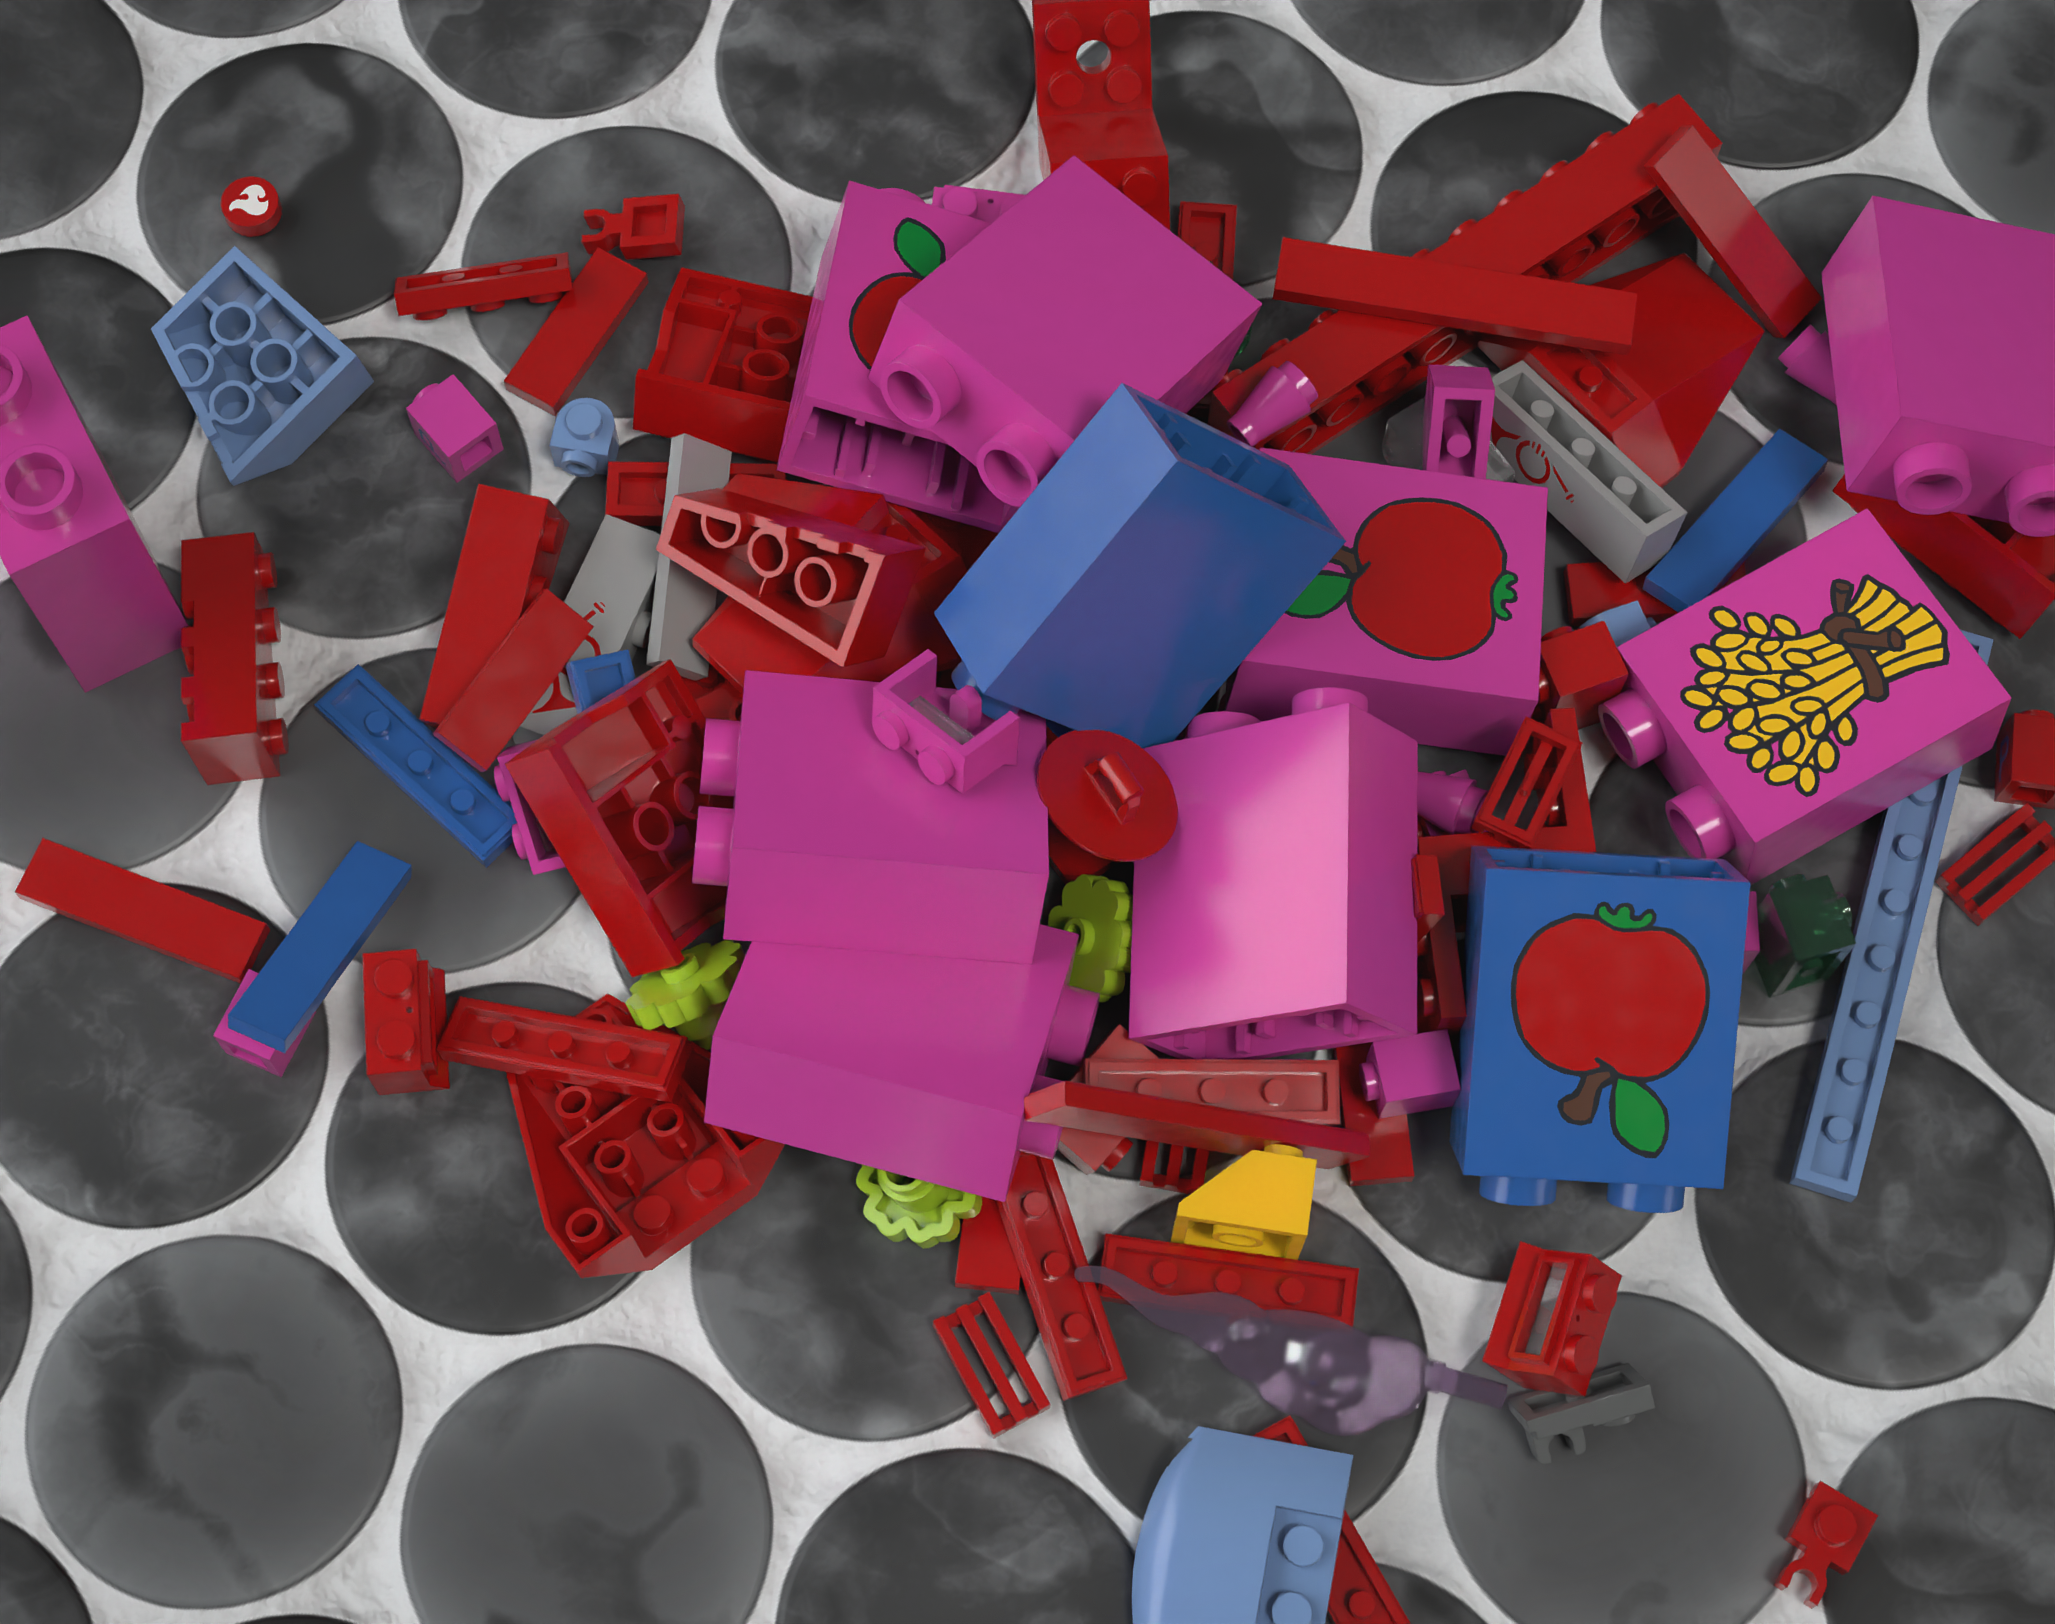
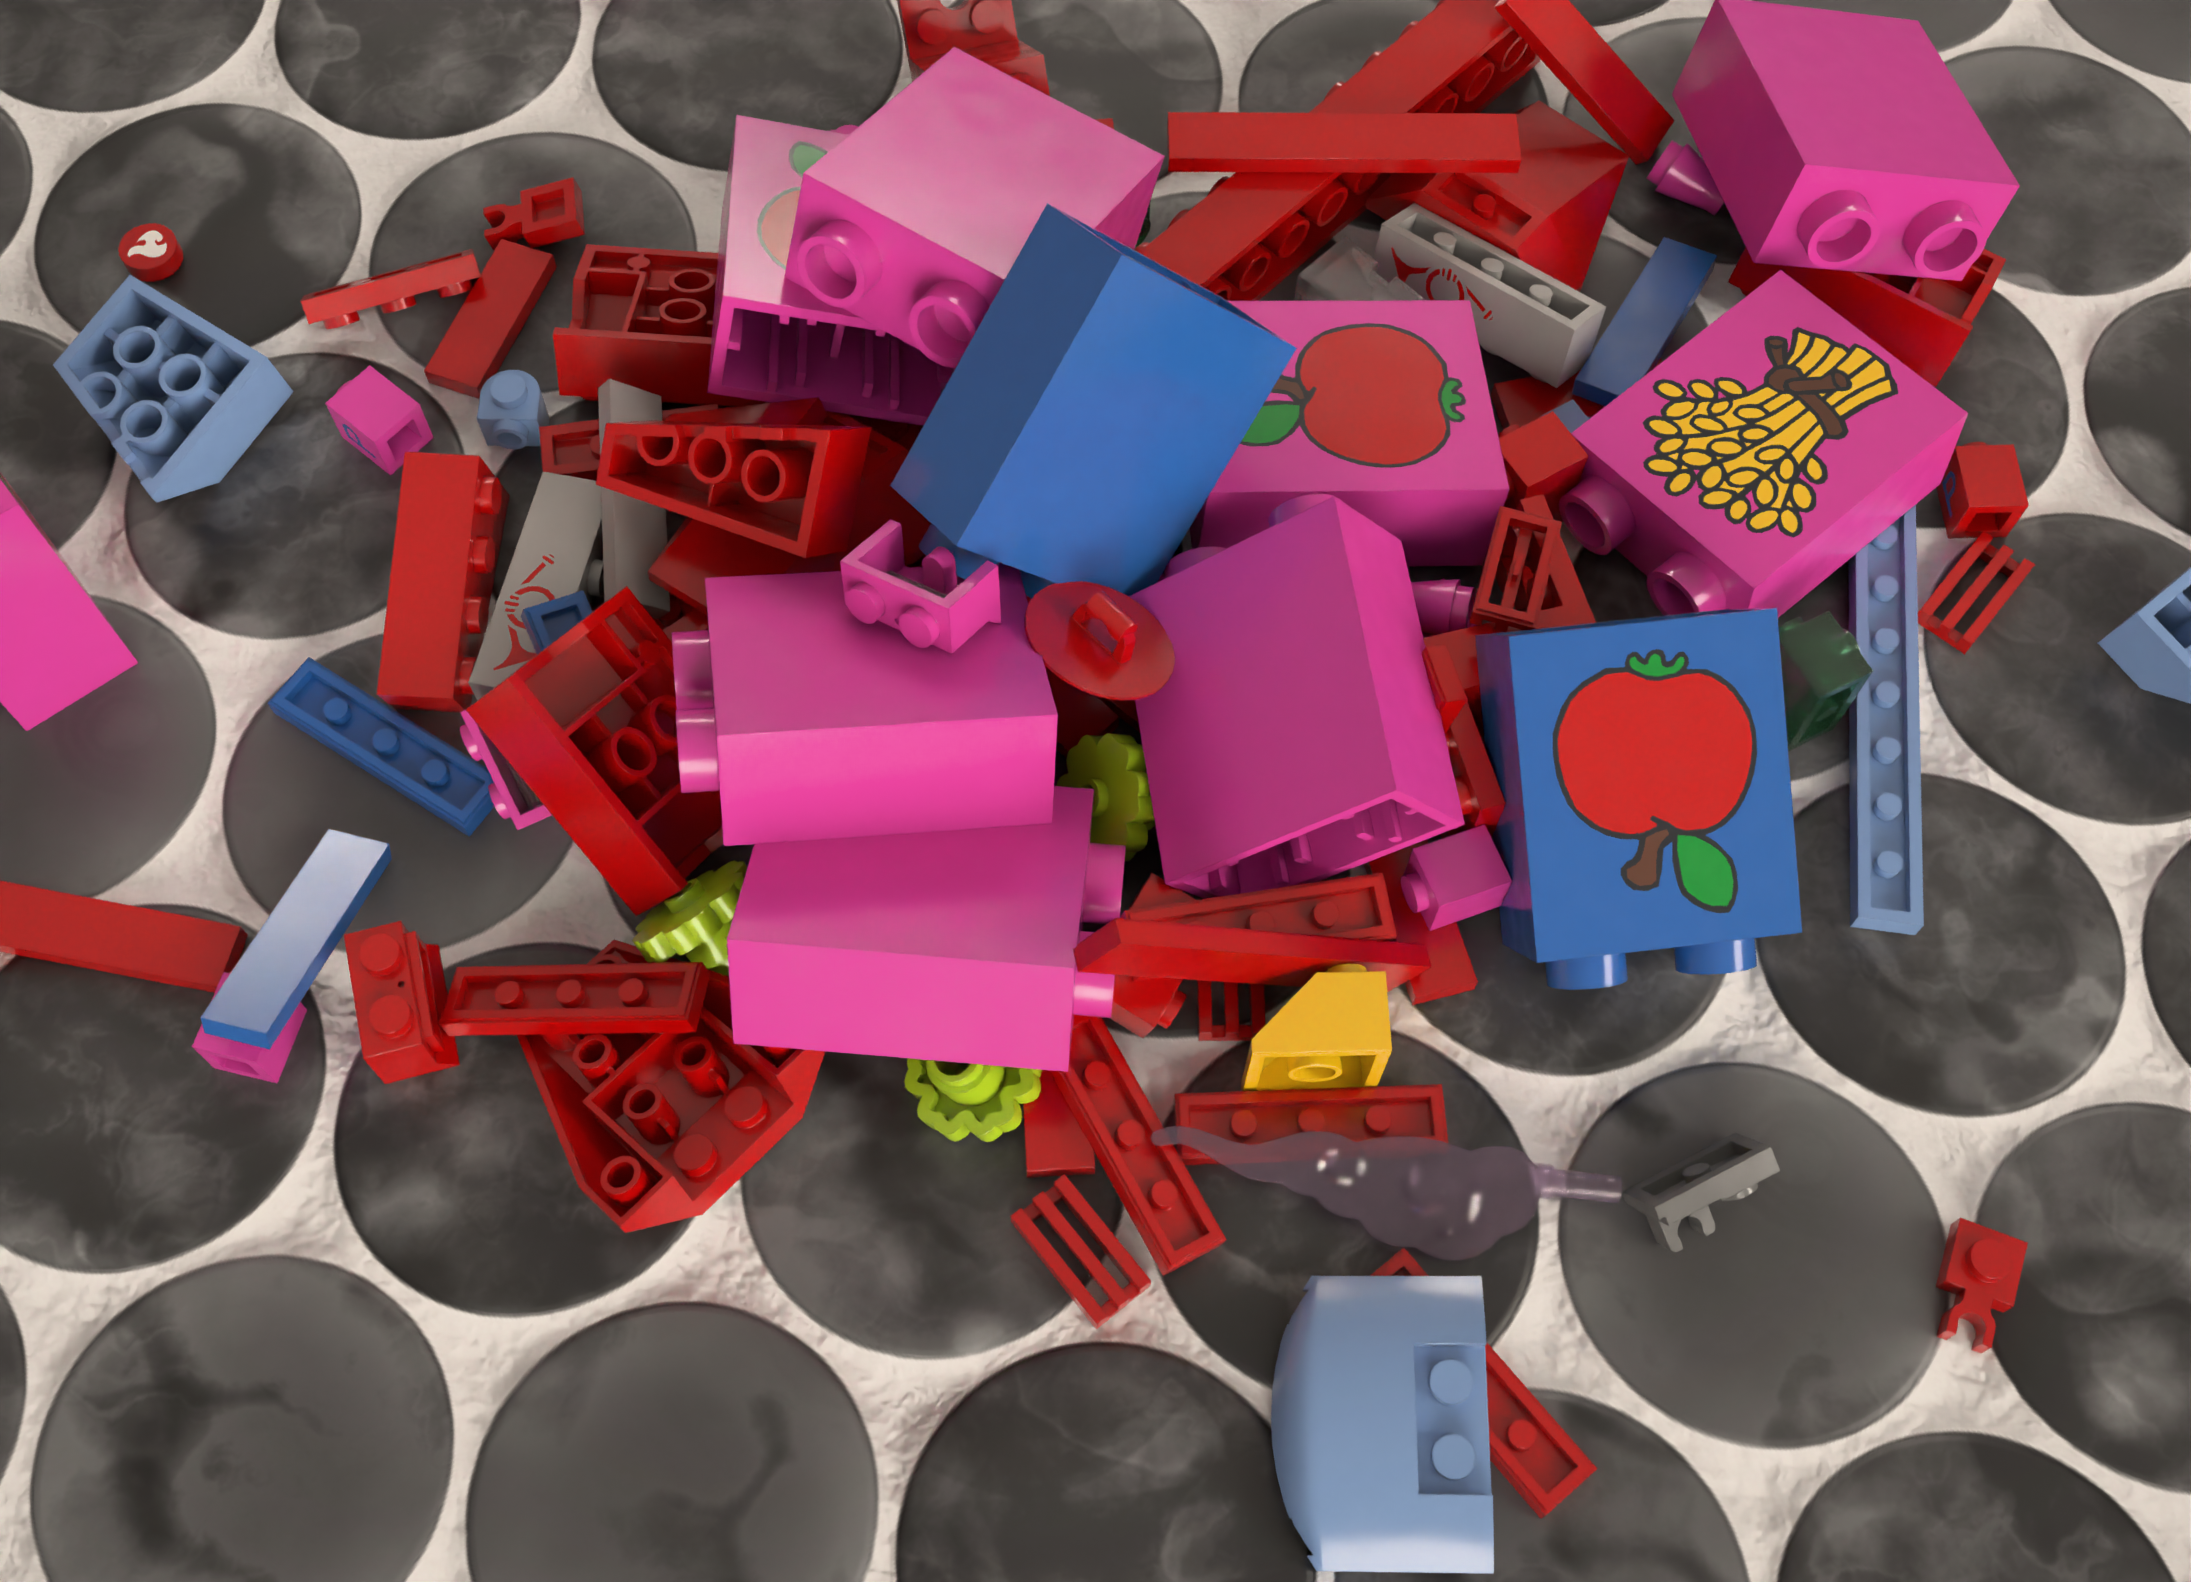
camera: 10 degrees left, 5 degrees down
red wedge [181,532,288,785] -> none
red tile [433,588,594,772] -> none
dark pink cone [1227,361,1318,447] -> none
dark pink slope [1423,365,1495,479] -> none
red window [1482,1241,1622,1397] -> none

